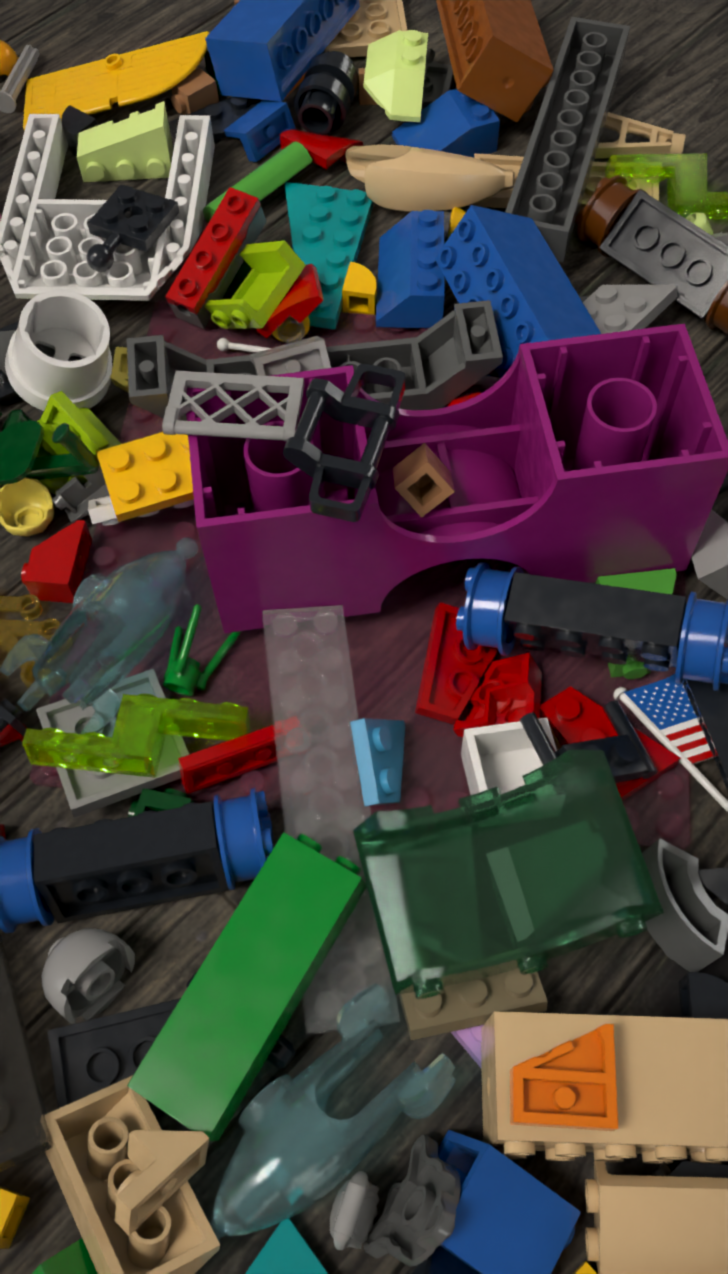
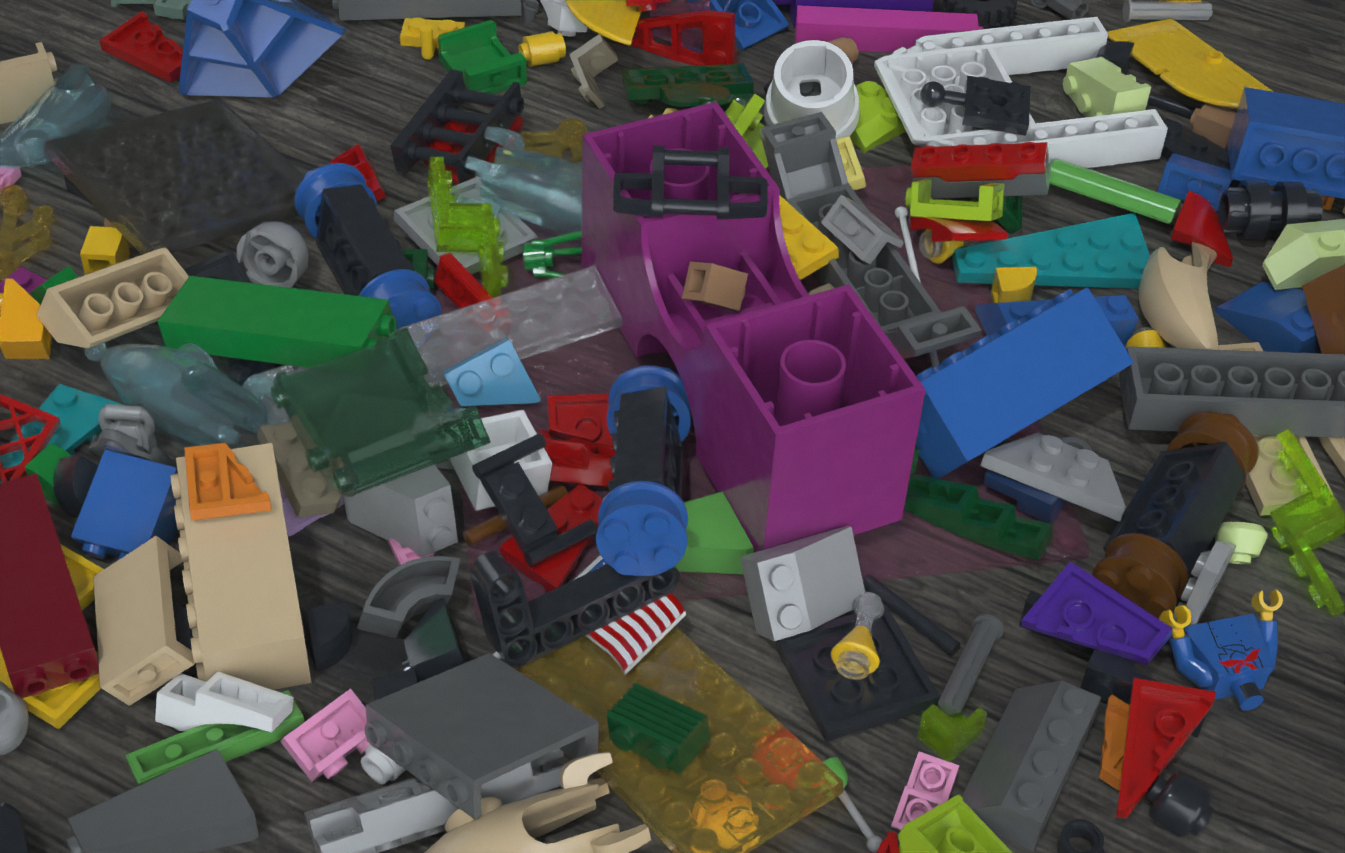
camera: 70 degrees right, 15 degrees down
tan slope [115,1130,209,1236] -> none
light grey window [162,371,304,442] -> none

